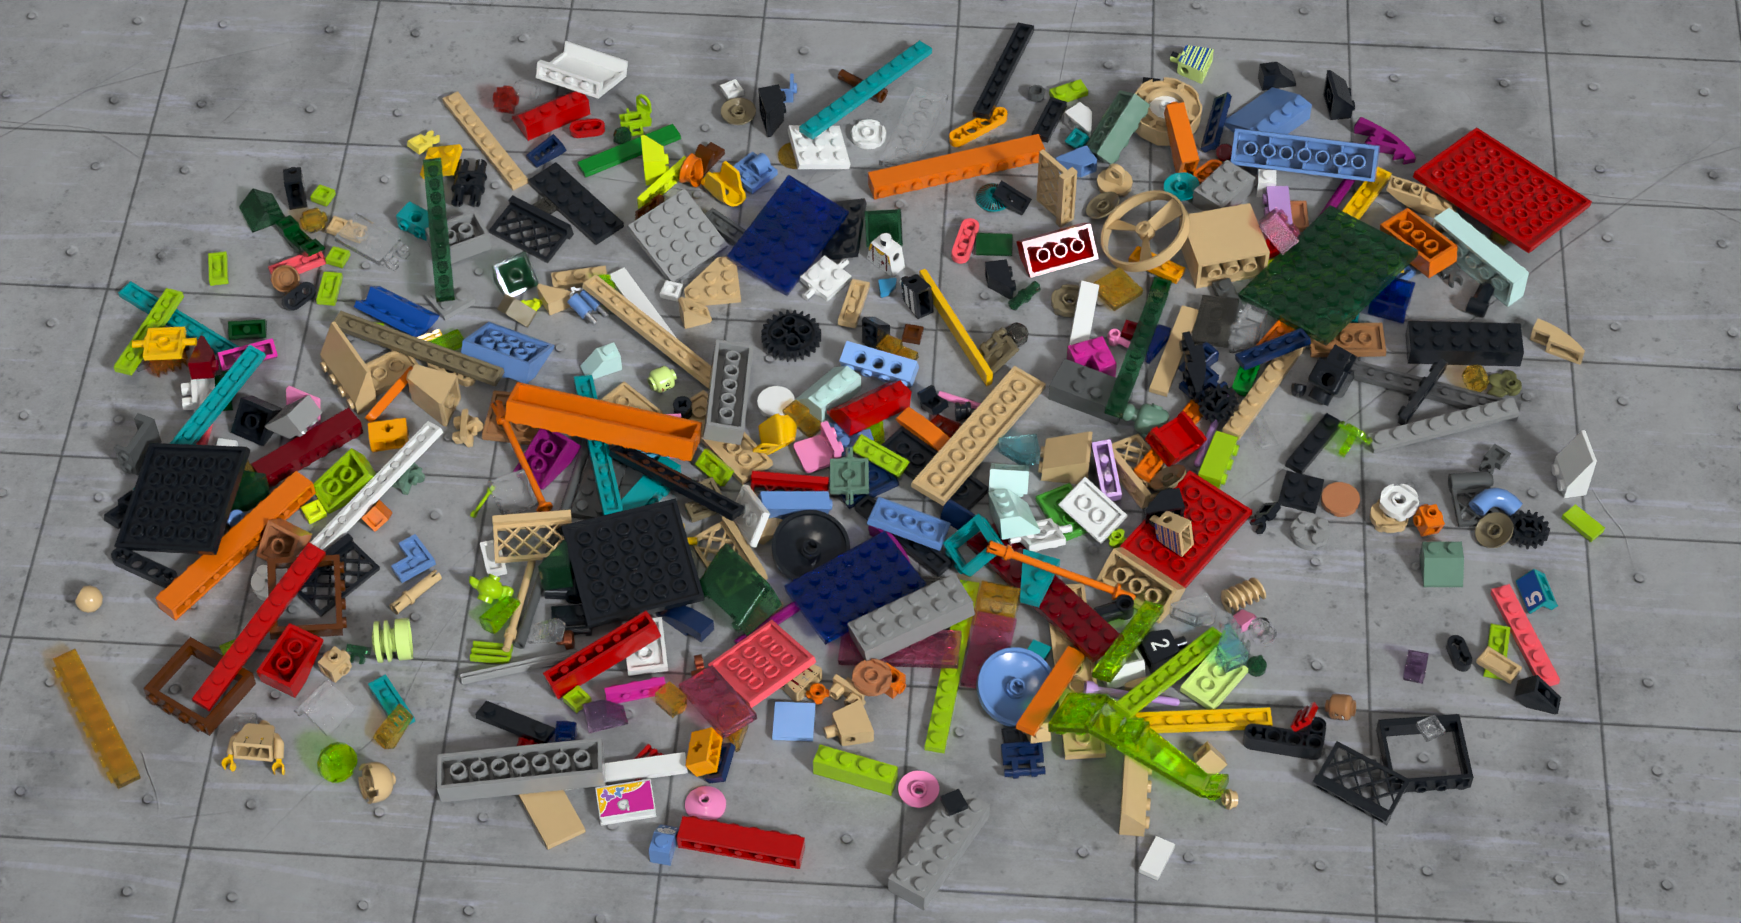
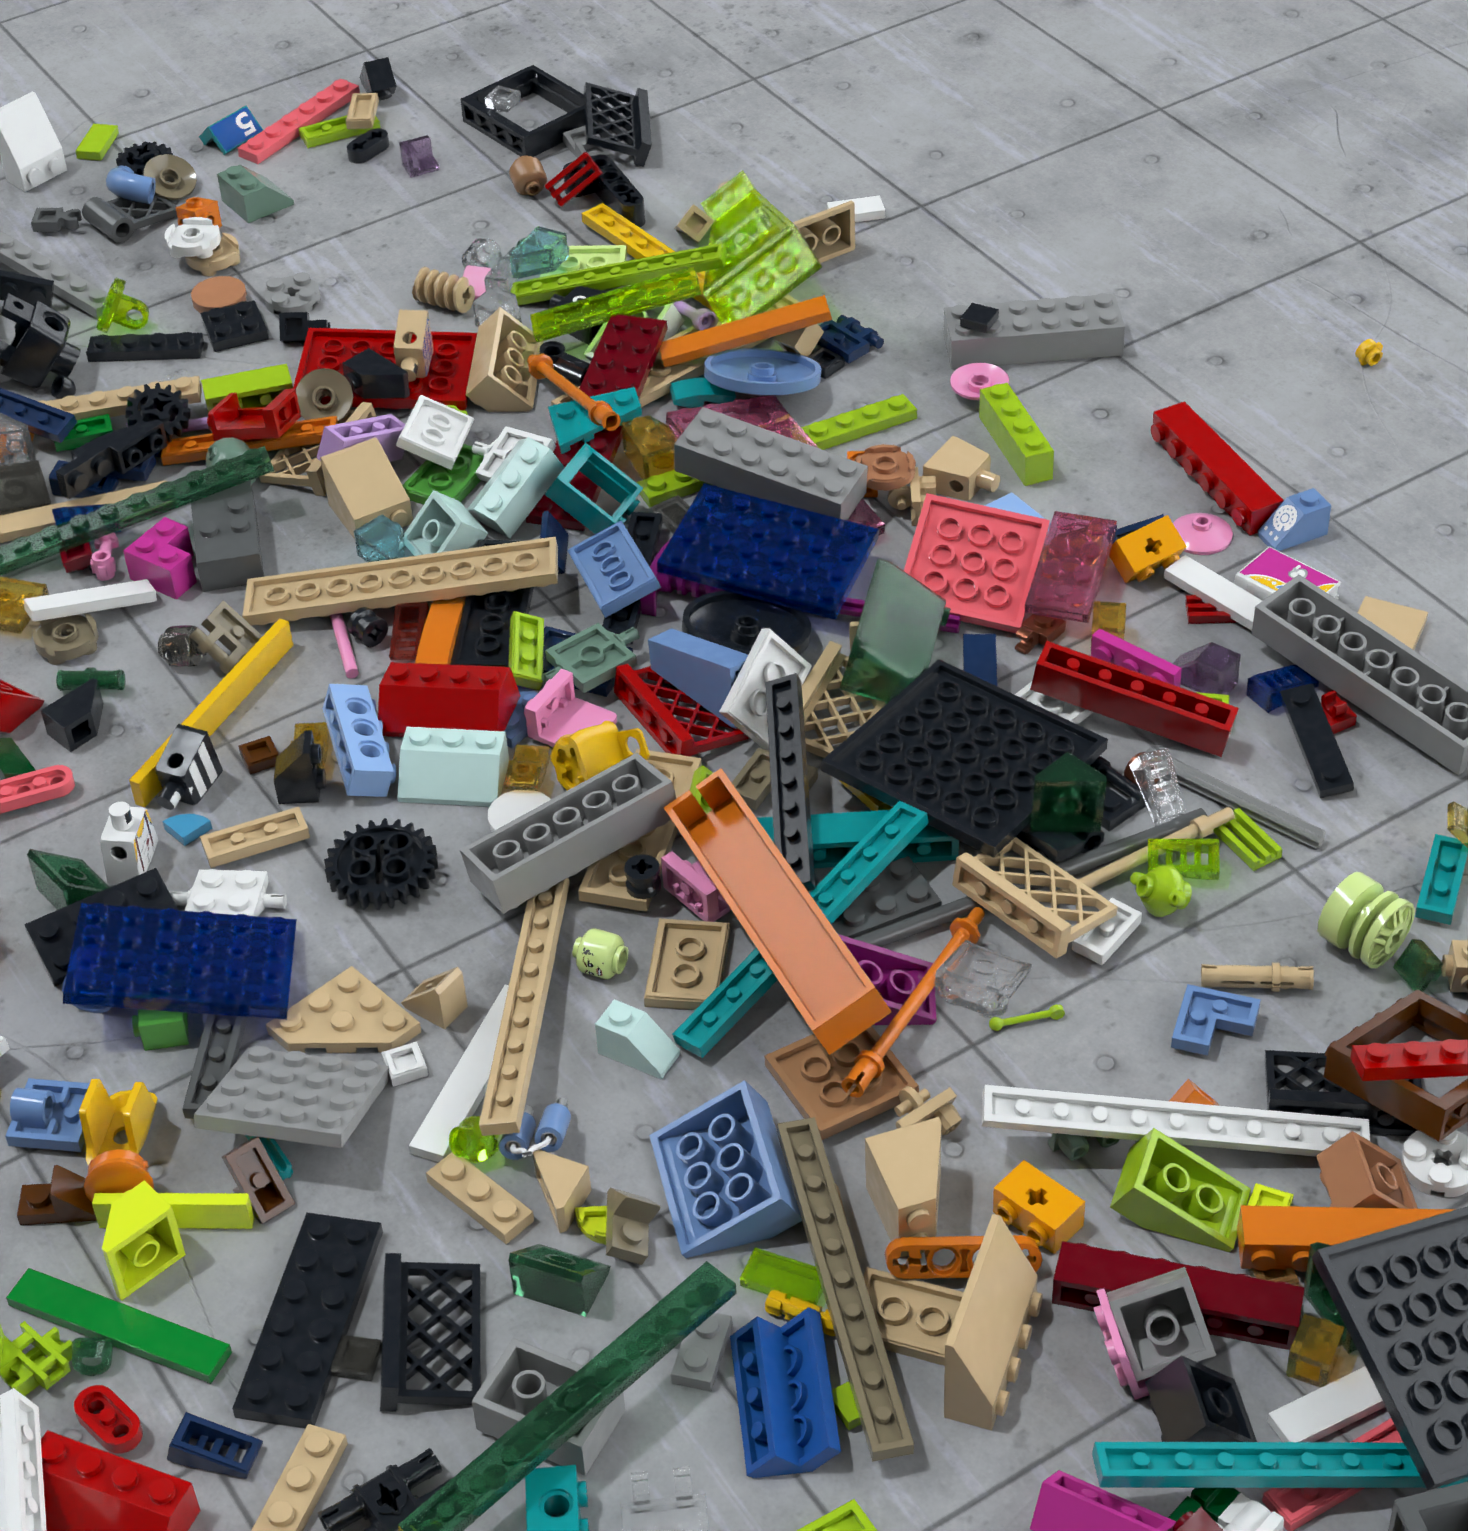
camera: 125 degrees left, 10 degrees down
black bracket [917,385,949,416] -> none

